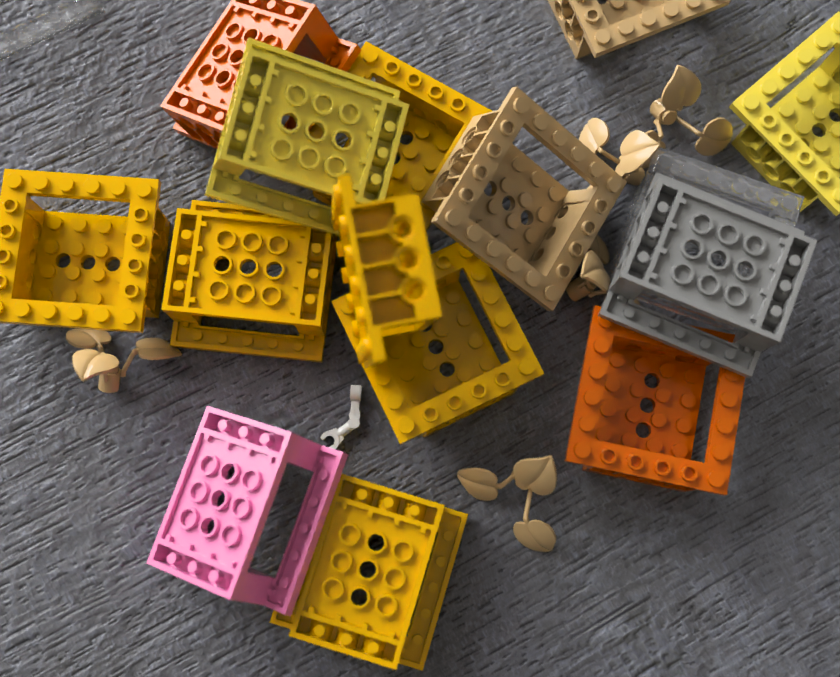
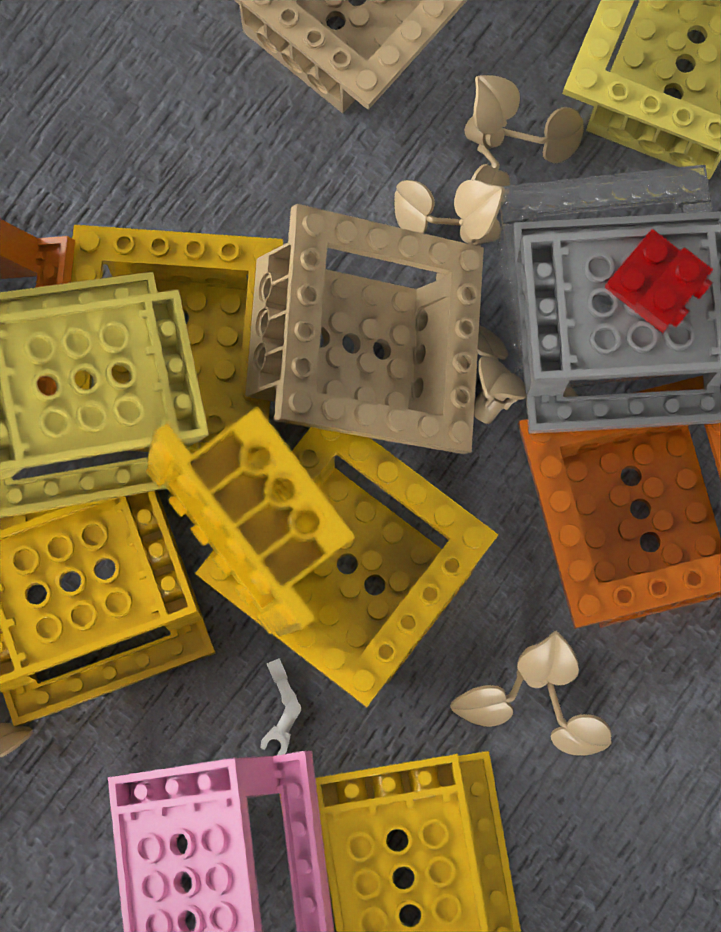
camera: 25 degrees left, 0 degrees up
none -> red plate [604,229,714,333]

